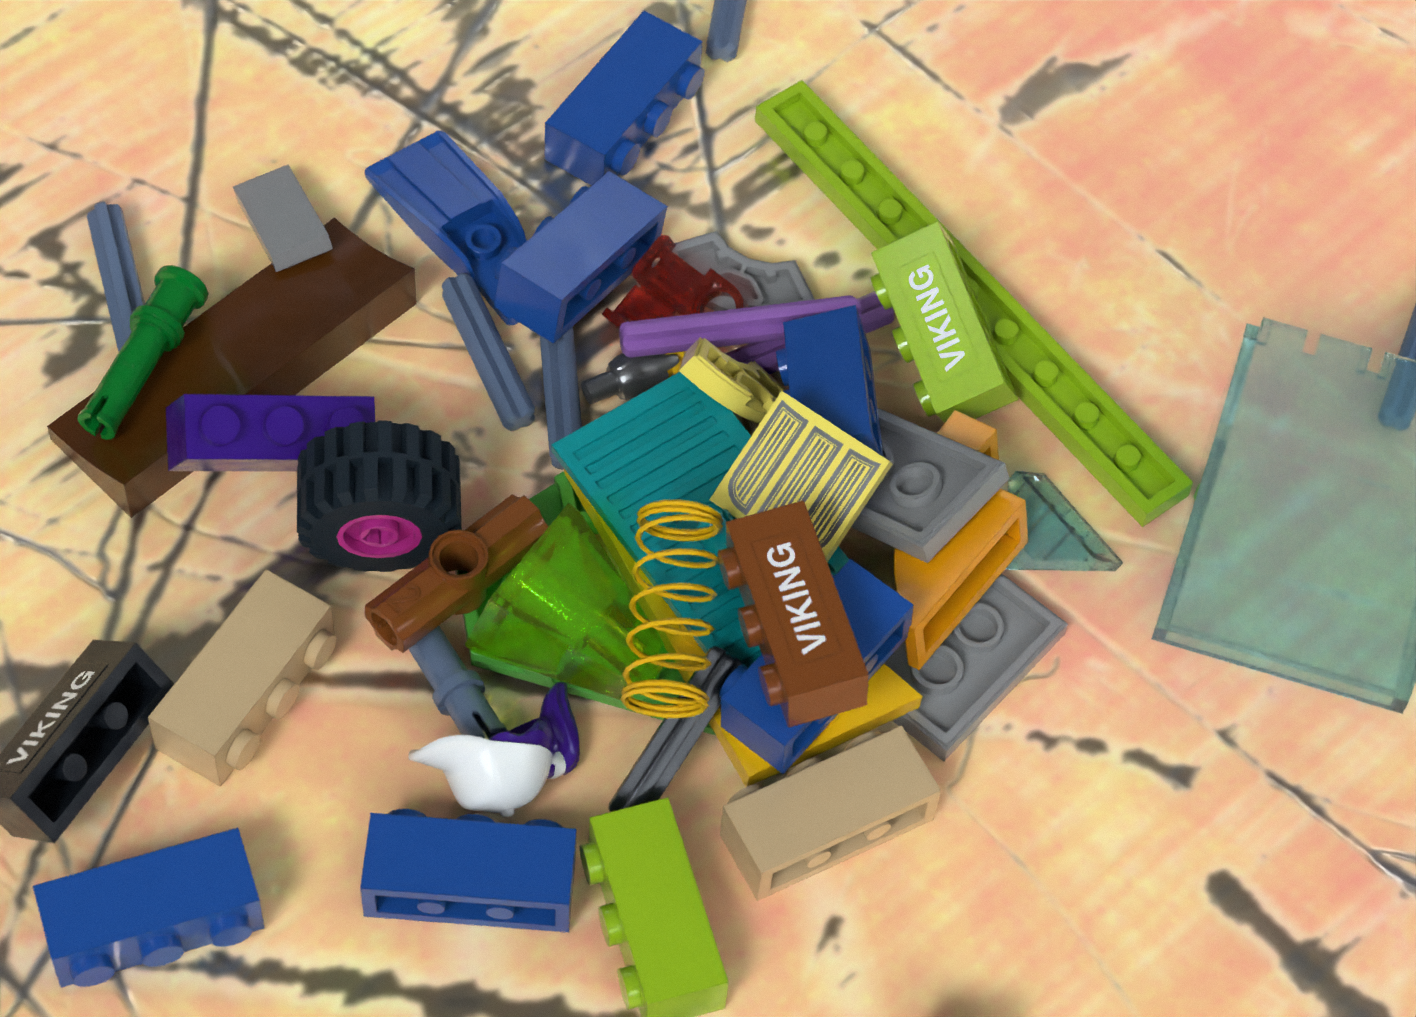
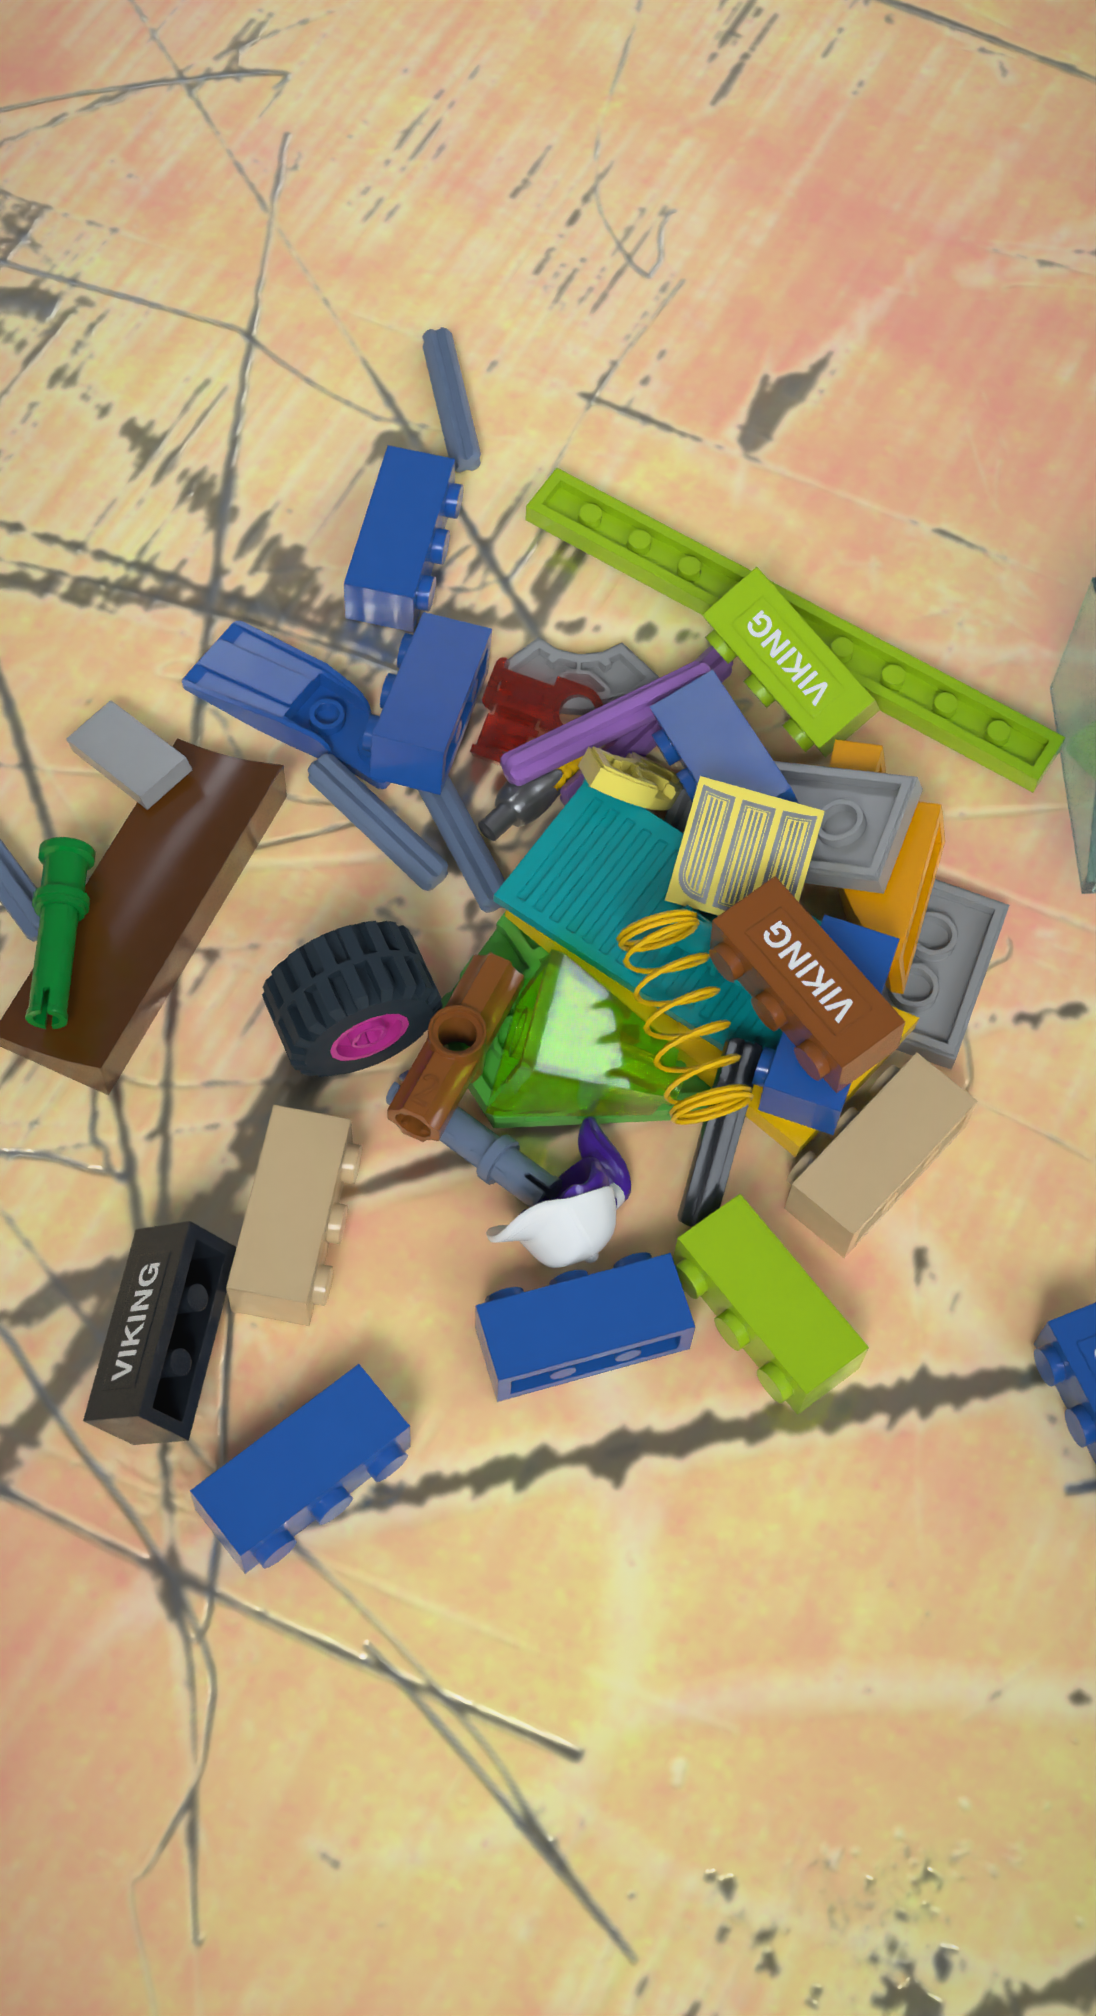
camera: 20 degrees left, 5 degrees up
dark purple brick [166,394,375,472] -> none
clear light blue slope [1006,471,1124,572] -> none

